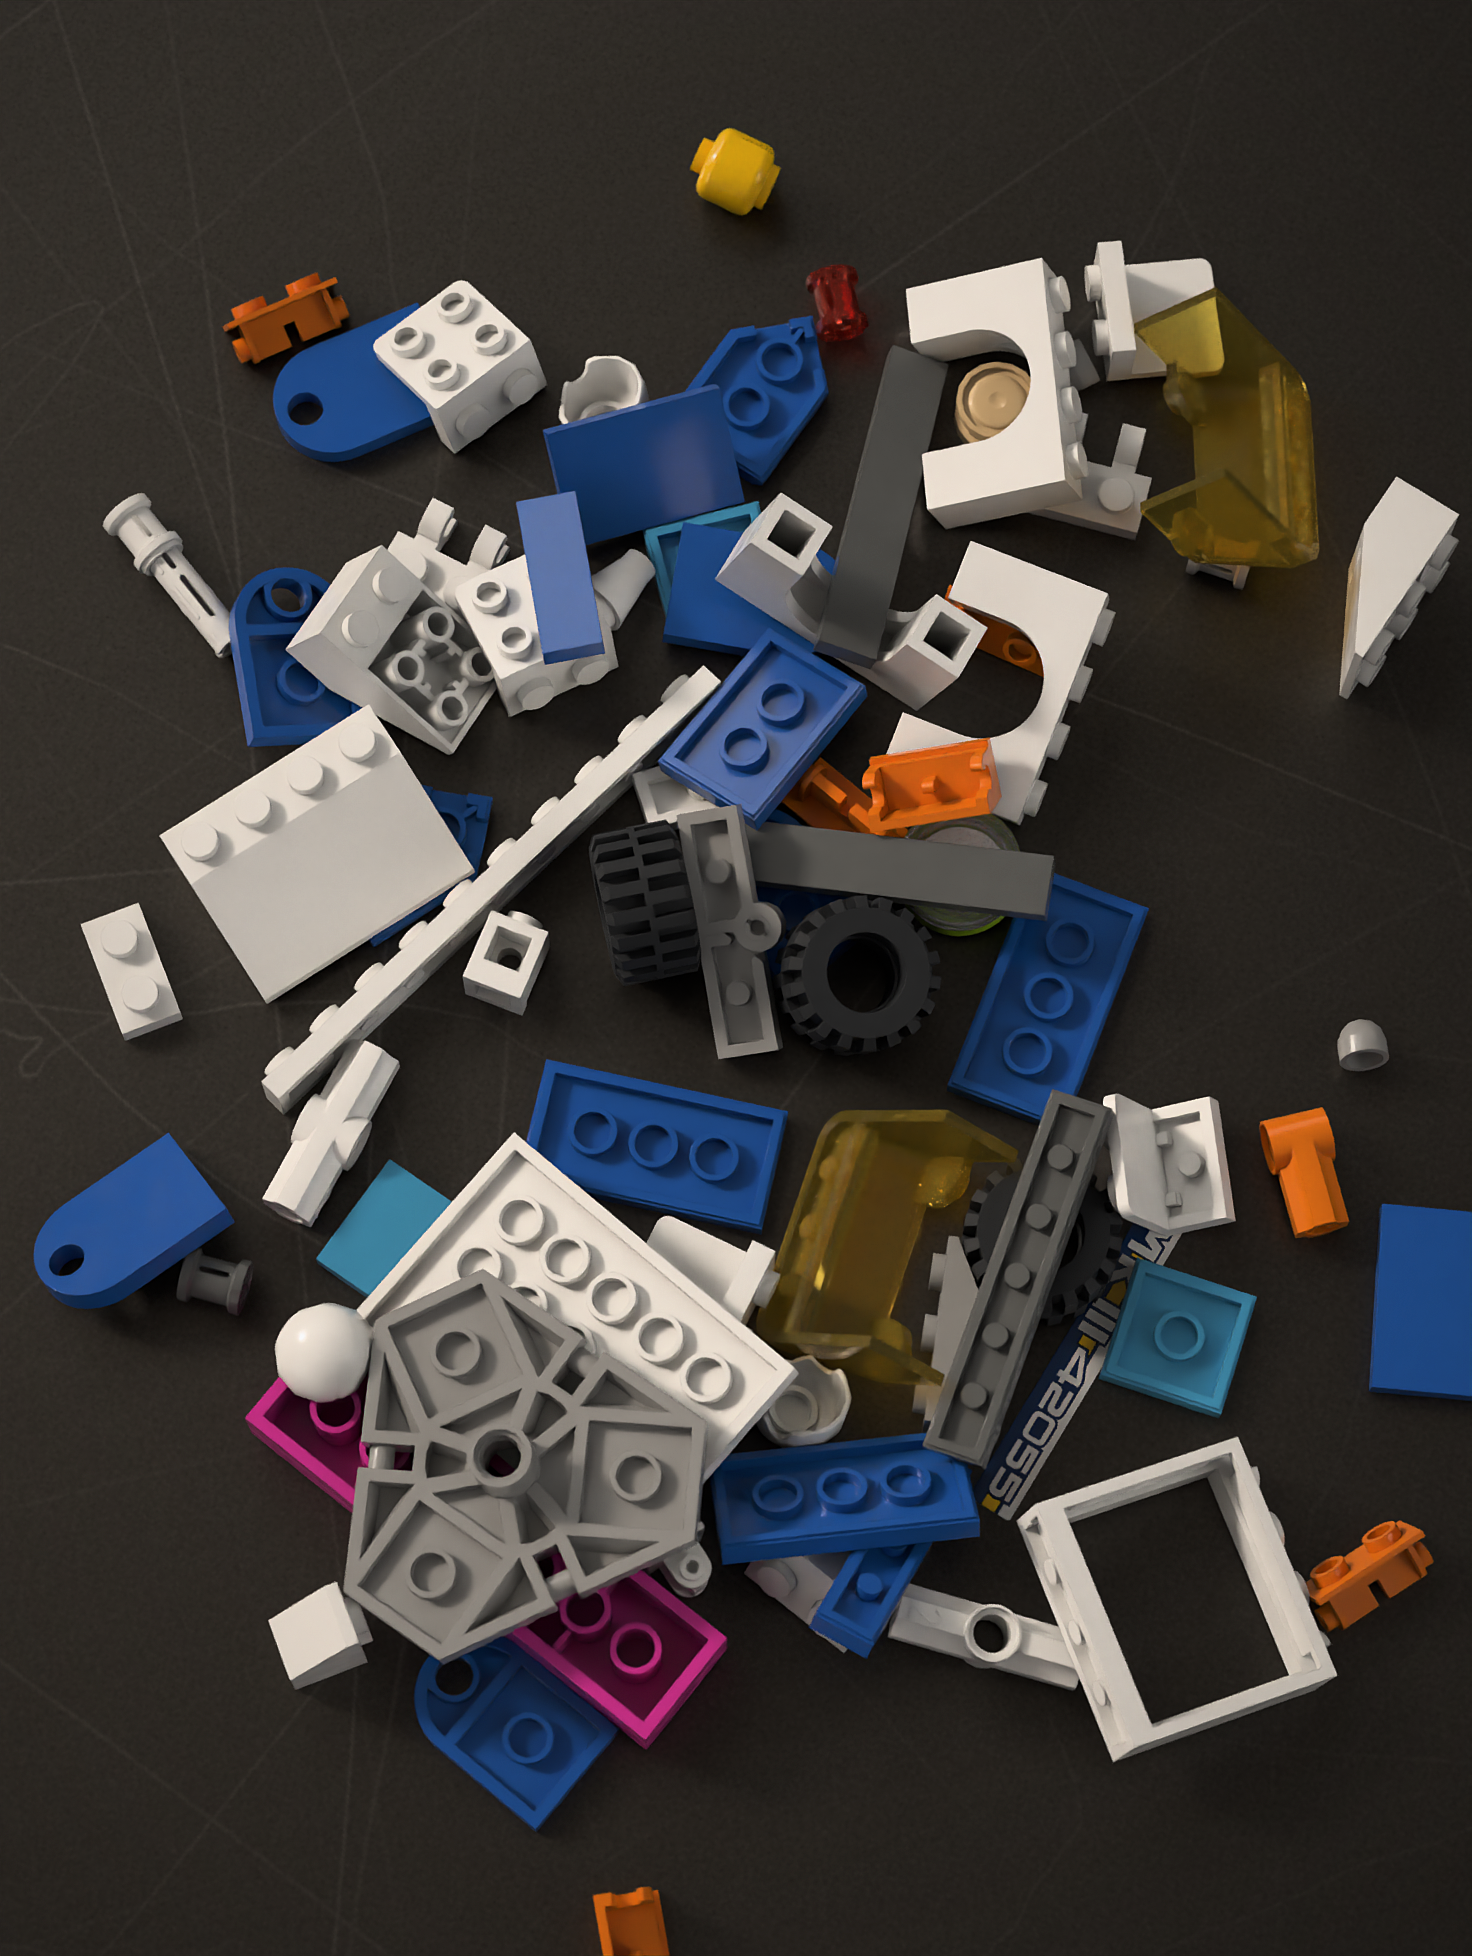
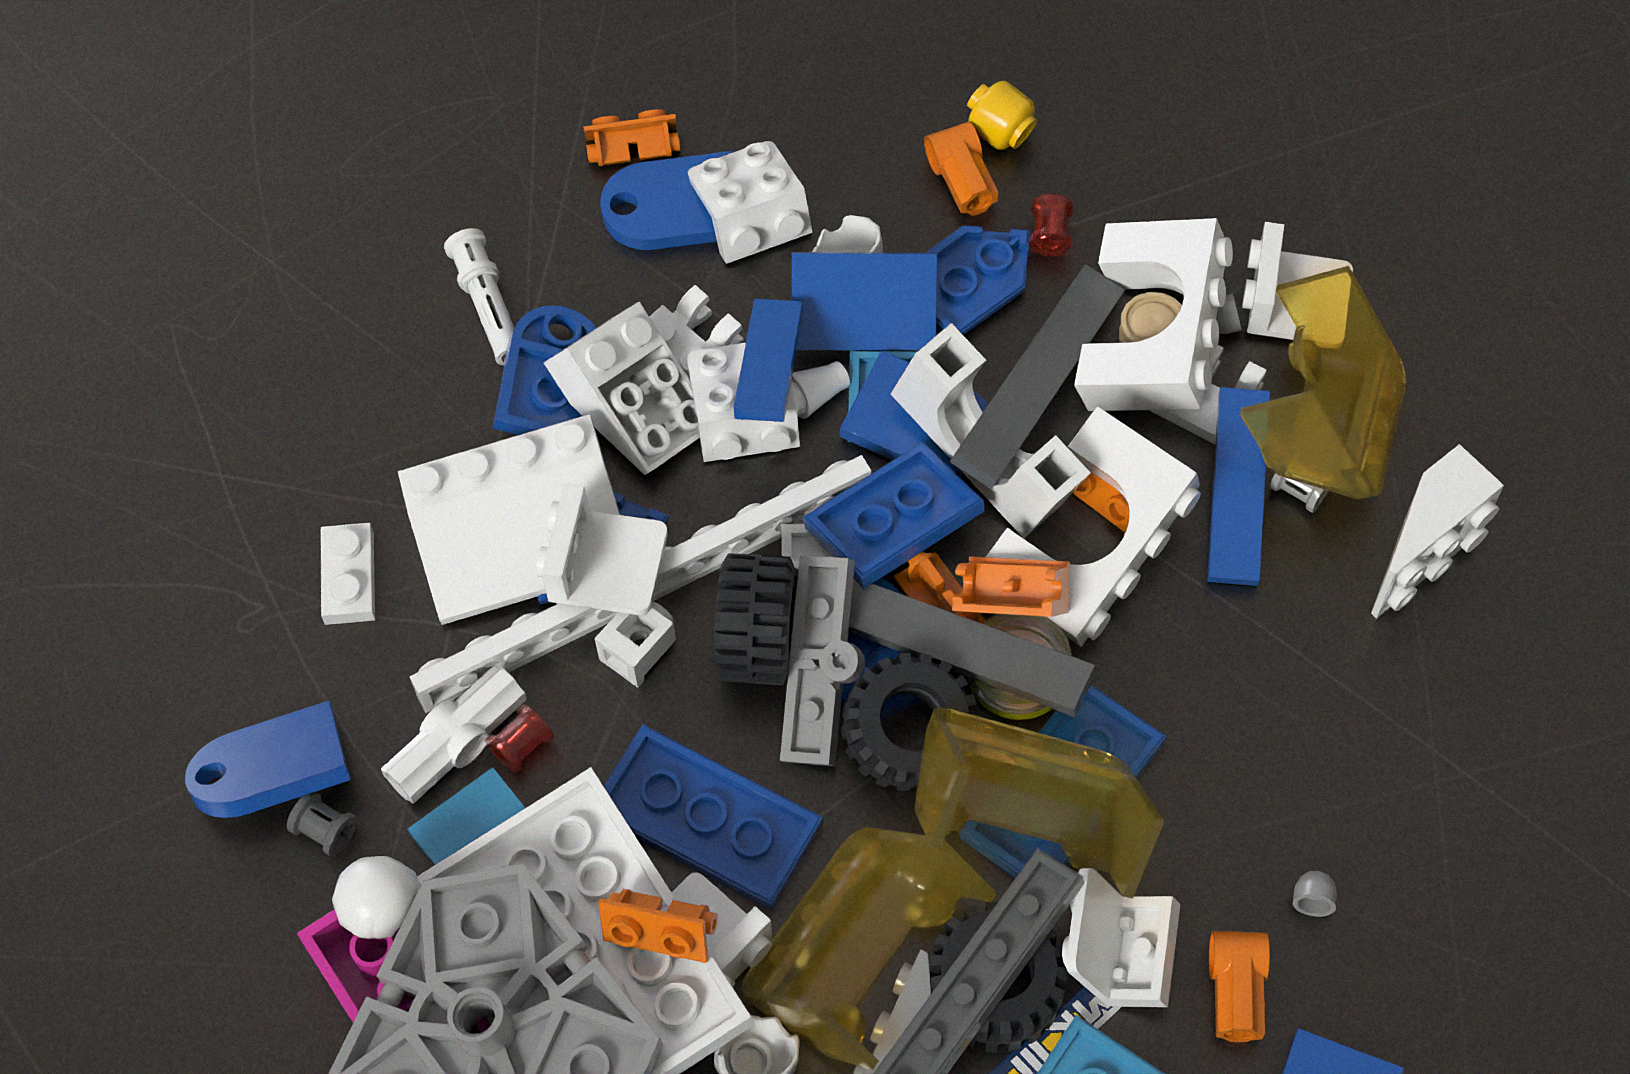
camera: 20 degrees right, 10 degrees down
none -> clear red bush [484,704,554,773]
none -> white bracket [536,483,668,615]
none -> orange hinge [598,888,718,963]
none -> clear yellow windscreen [914,708,1164,899]
none -> orange piece [924,122,998,216]
none -> blue tile [1207,387,1270,586]

